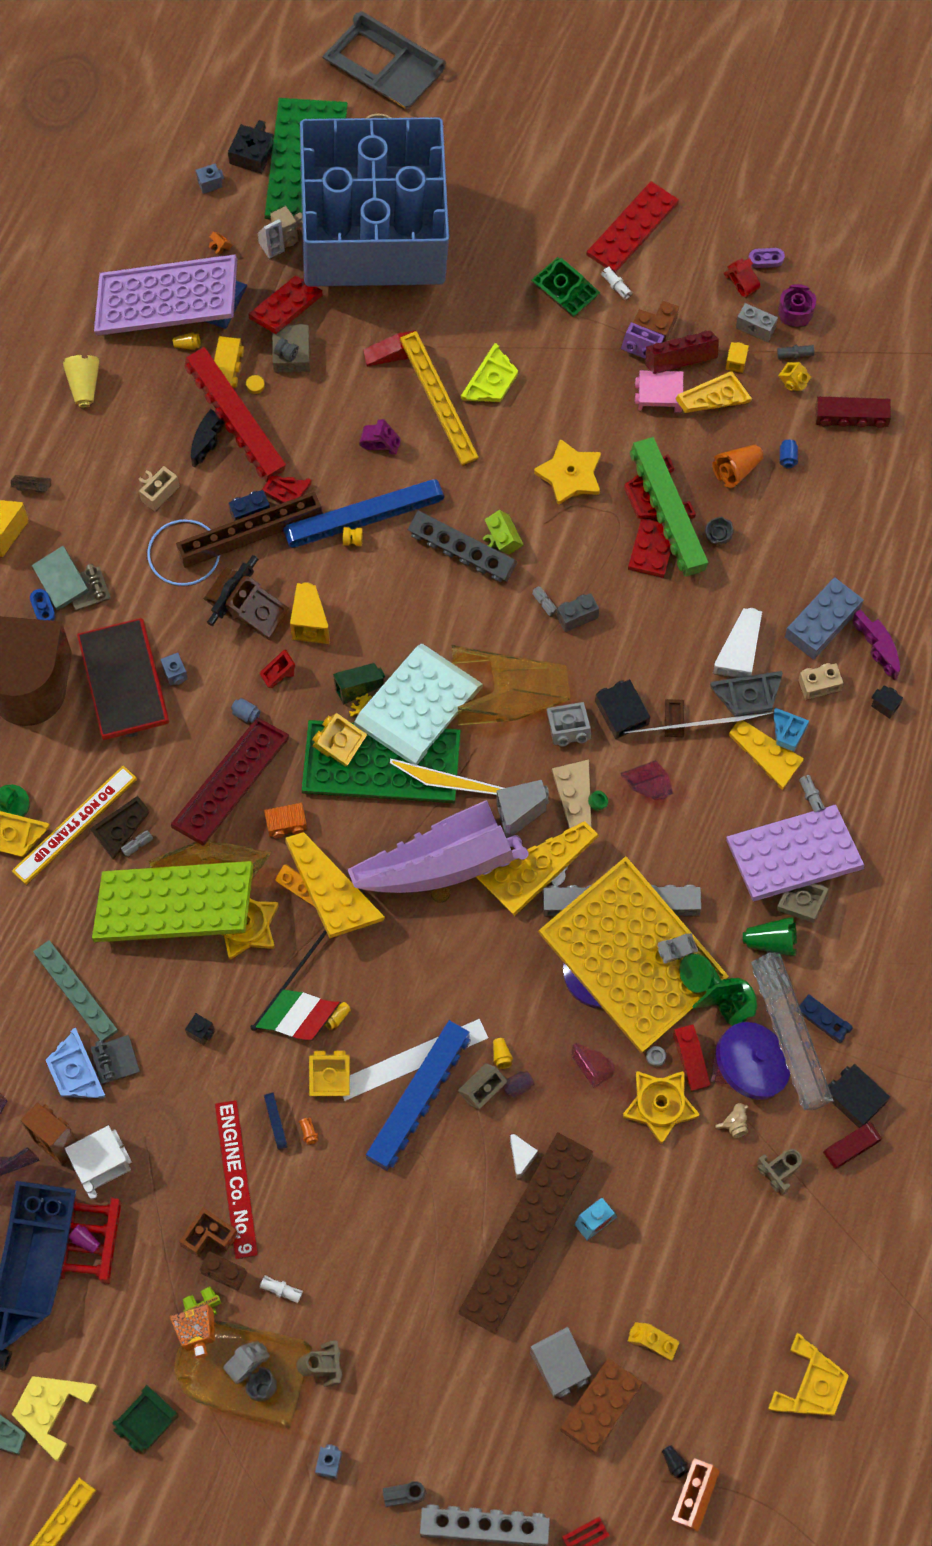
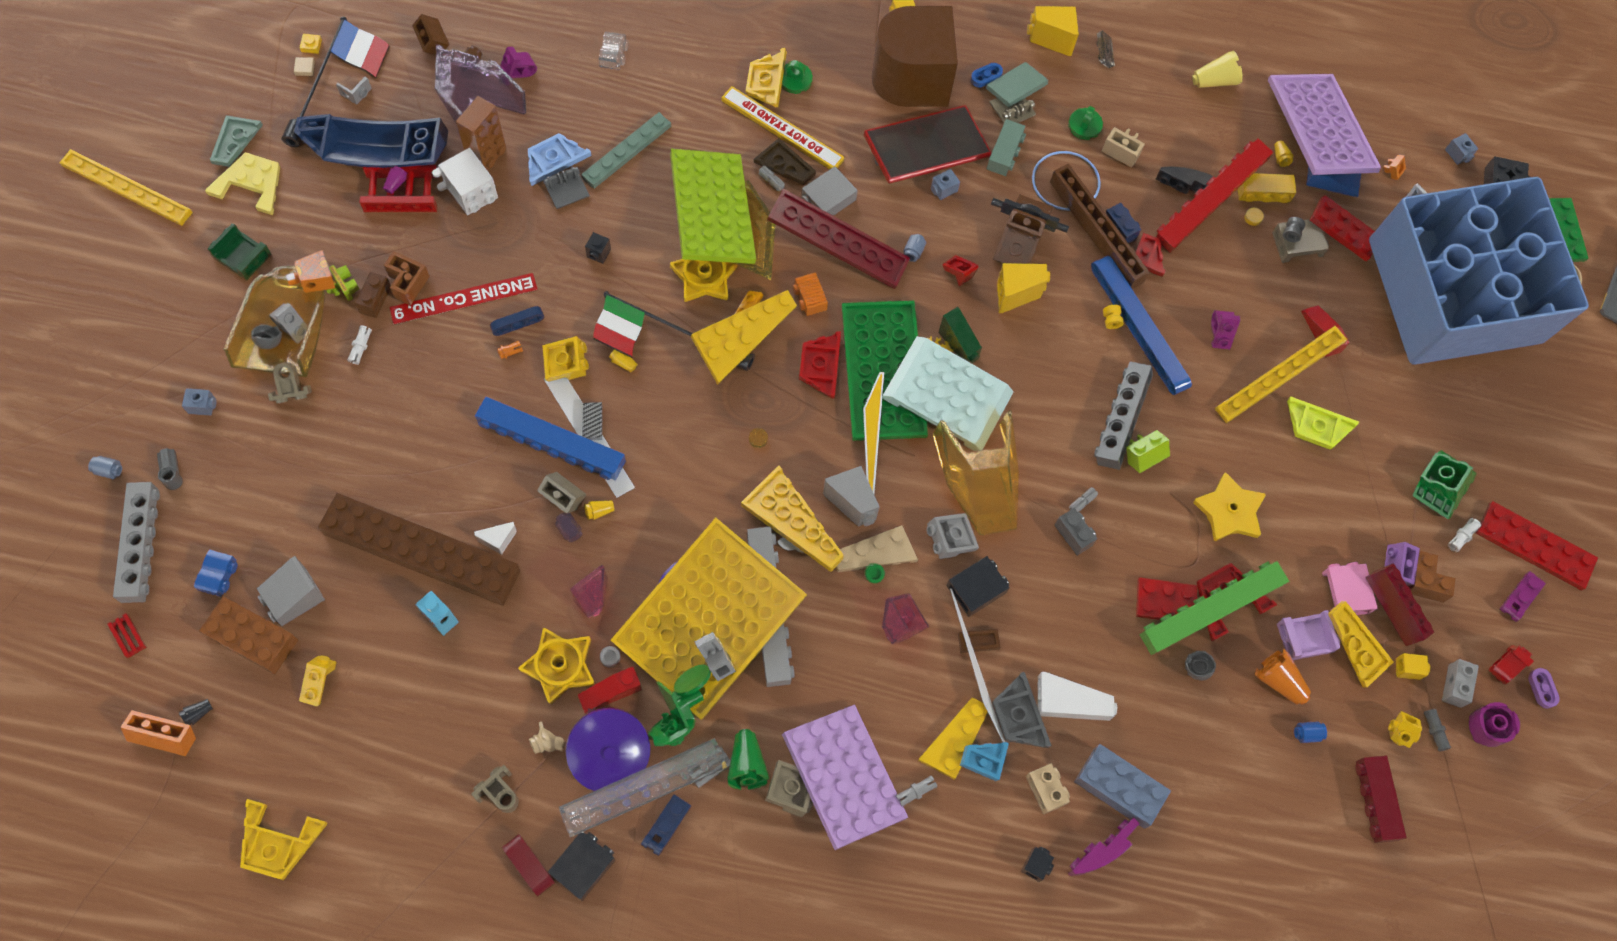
camera: 75 degrees right, 0 degrees up
yellow plate [312,713,367,767] -> none
lavender windscreen [347,800,528,893] -> none
none -> blue brick [194,550,238,597]
none -> tile [582,402,603,440]
none -> red wing [799,331,841,399]
none -> light grey brick [801,167,858,216]
none -> sand green brick [987,119,1026,176]
none -> green tile [1068,106,1103,140]
none -> lavender panel [1277,610,1340,660]
none -> magenta plate [1500,571,1546,622]

